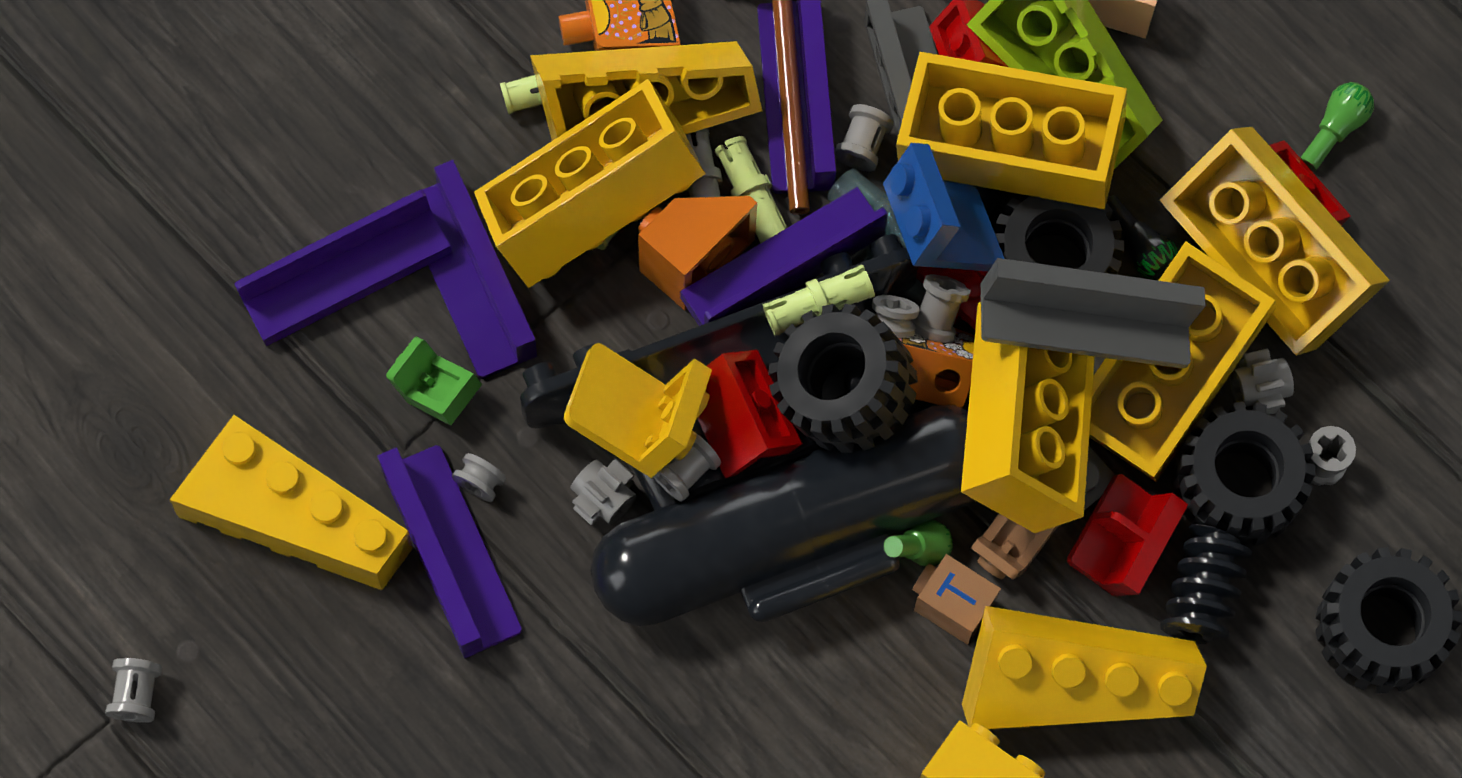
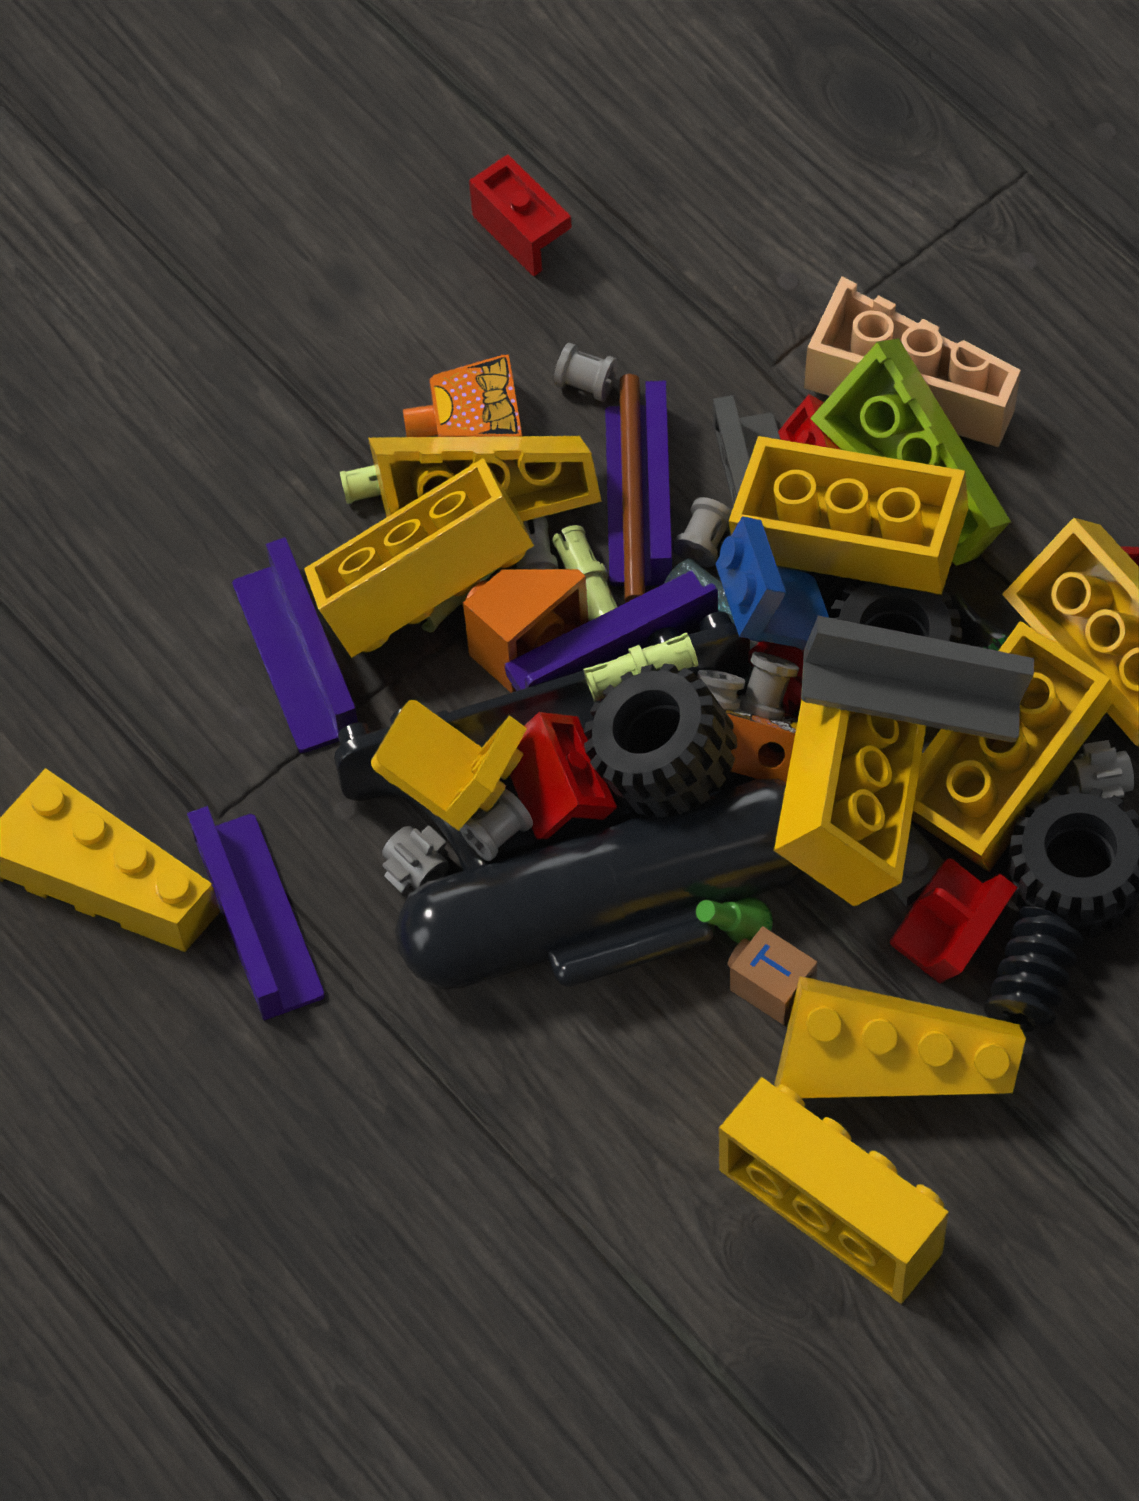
camera: 10 degrees right, 10 degrees down
dark purple panel [234,190,452,346] -> none
bright green bracket [386,337,482,425] -> none
light grey bush [452,453,506,502] -> none
medium nougat bracket [971,514,1059,580] -> none

